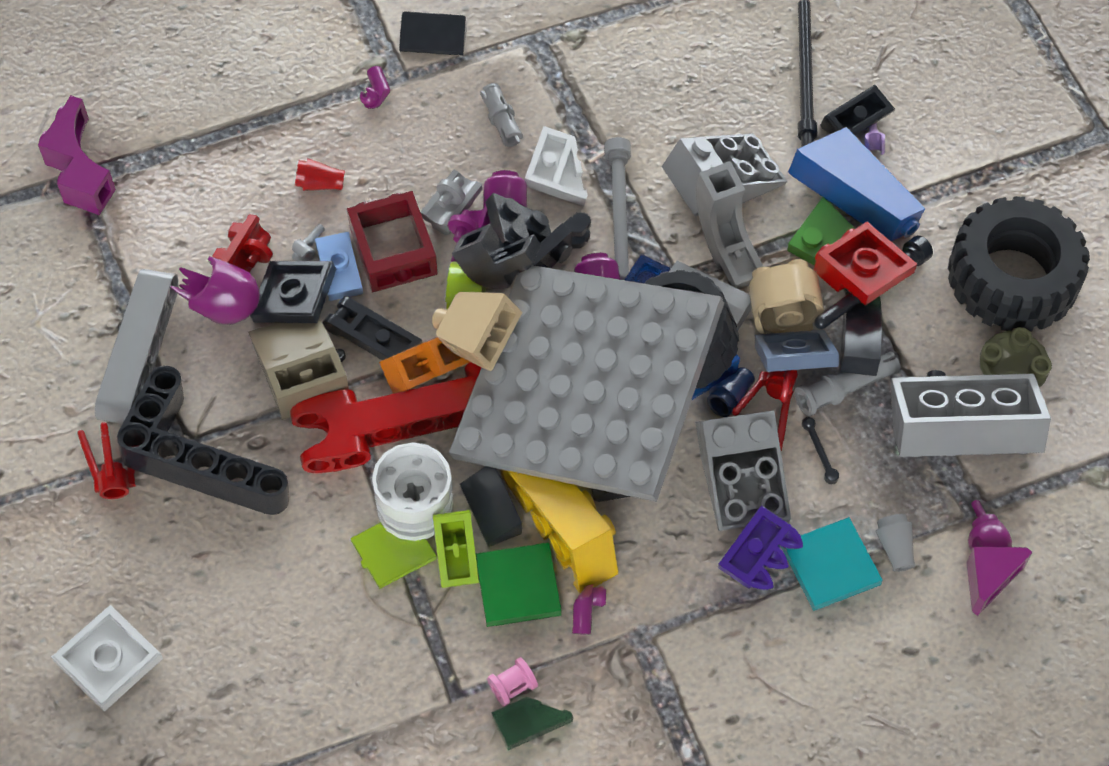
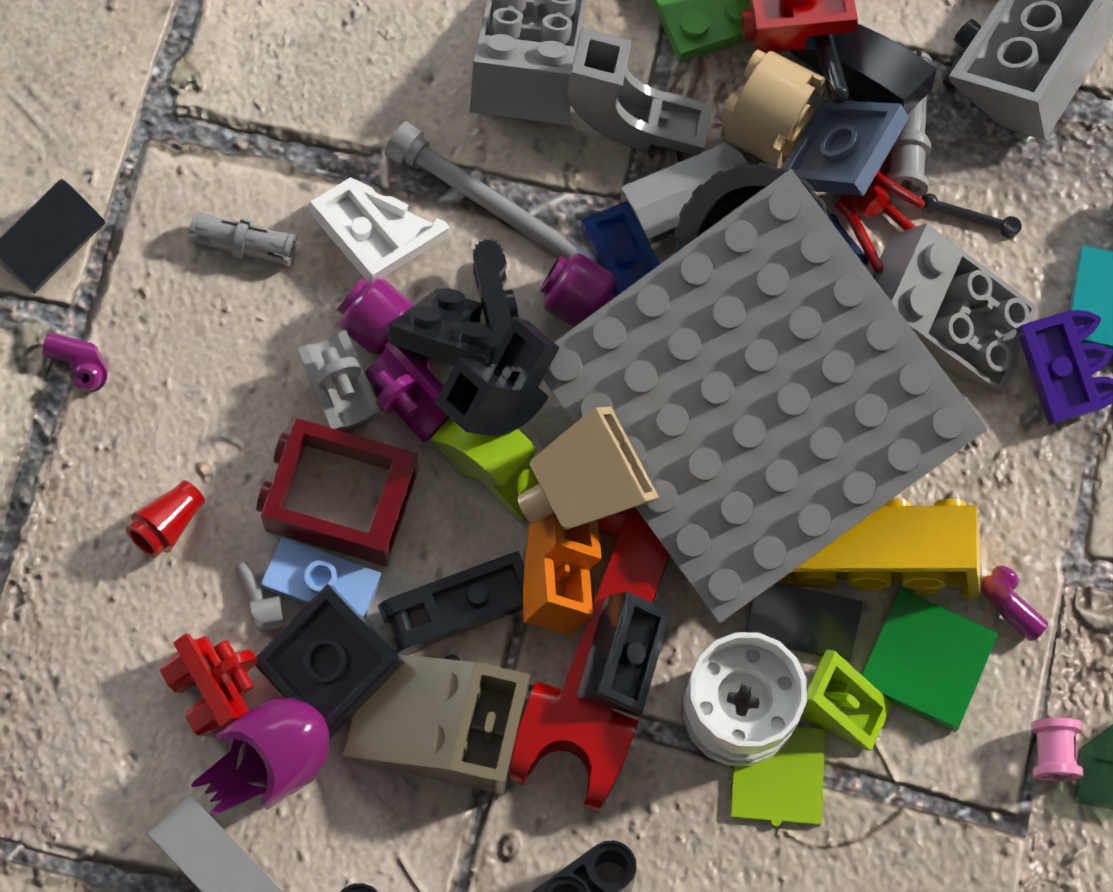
camera: 60 degrees left, 10 degrees up
none -> black slope [577,592,671,716]

